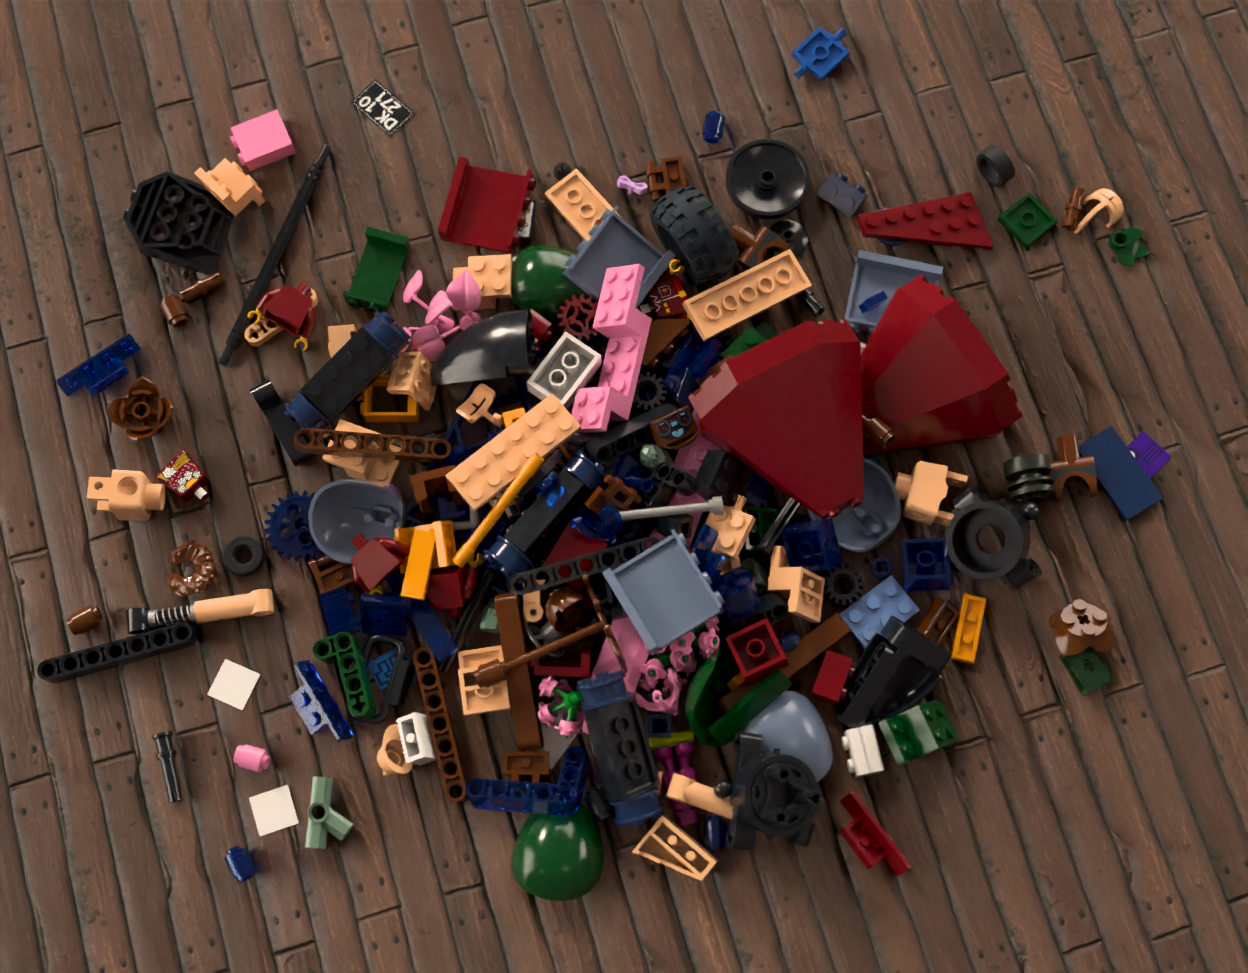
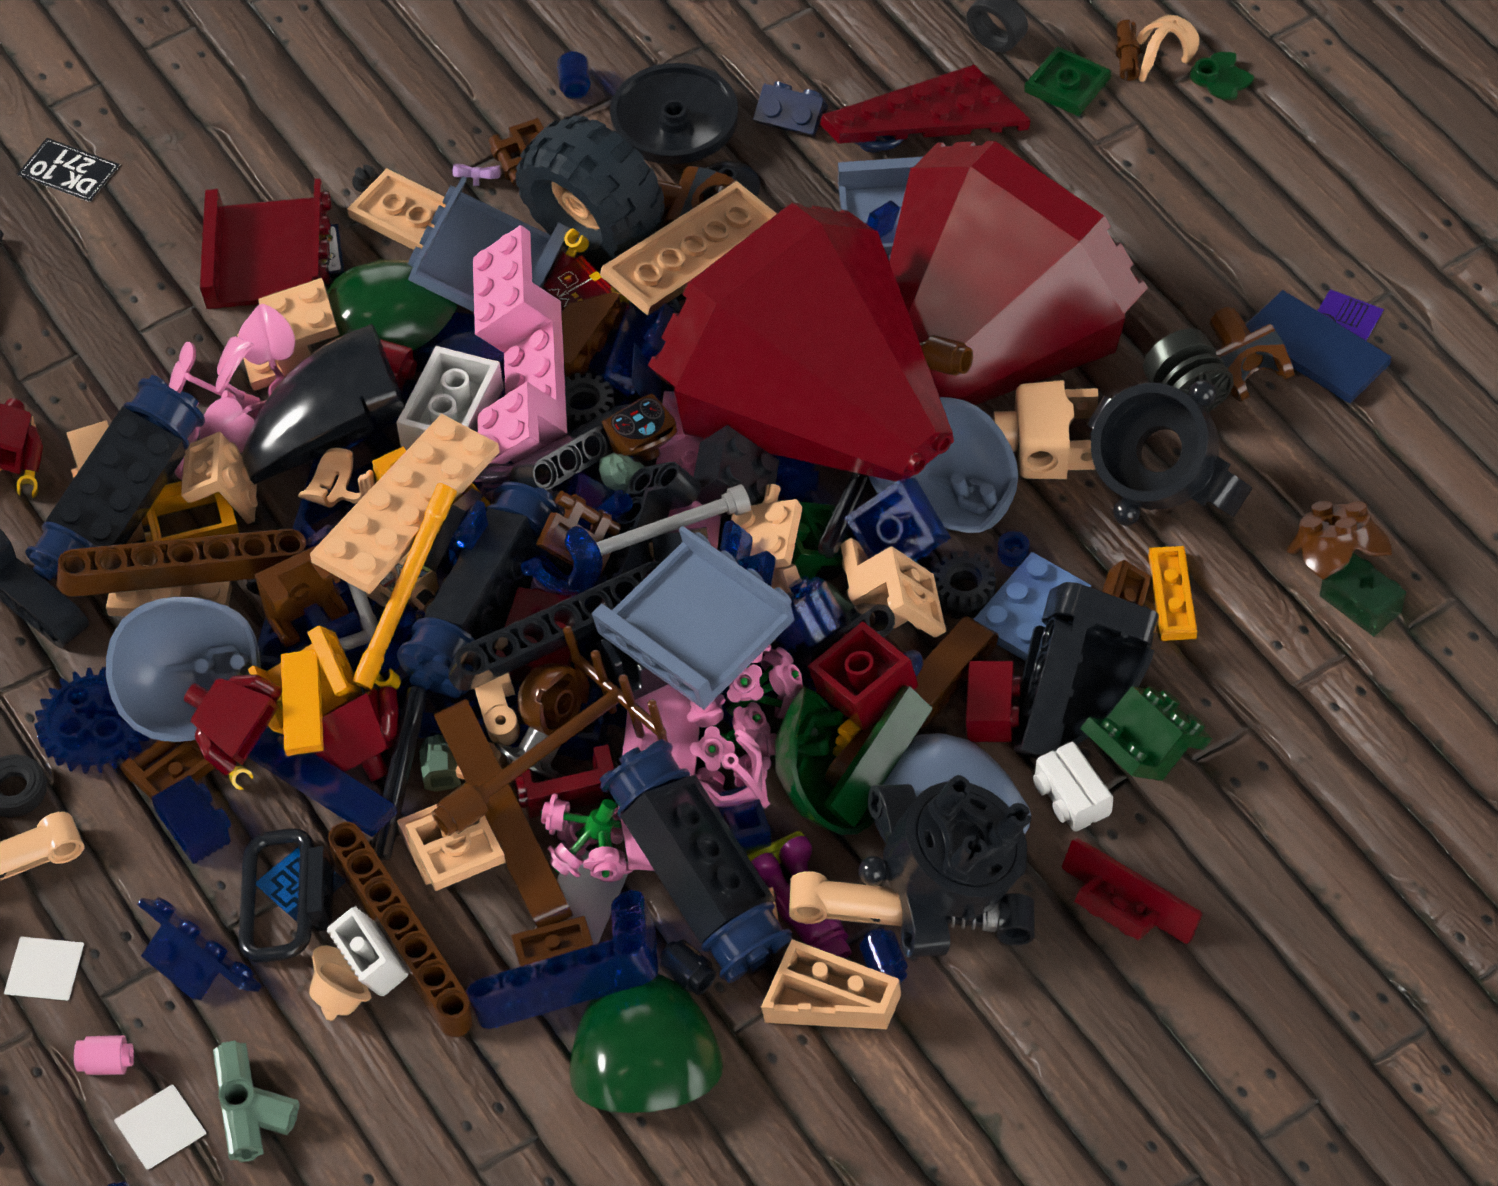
camera: 15 degrees left, 20 degrees down
dark green beam [313,632,376,720] -> none
dark green panel [343,226,410,313] -> none
clear blue tile [360,591,408,636] -> none
dark red gear [556,294,598,341] -> none
clear blue brick [901,537,951,592] -> none

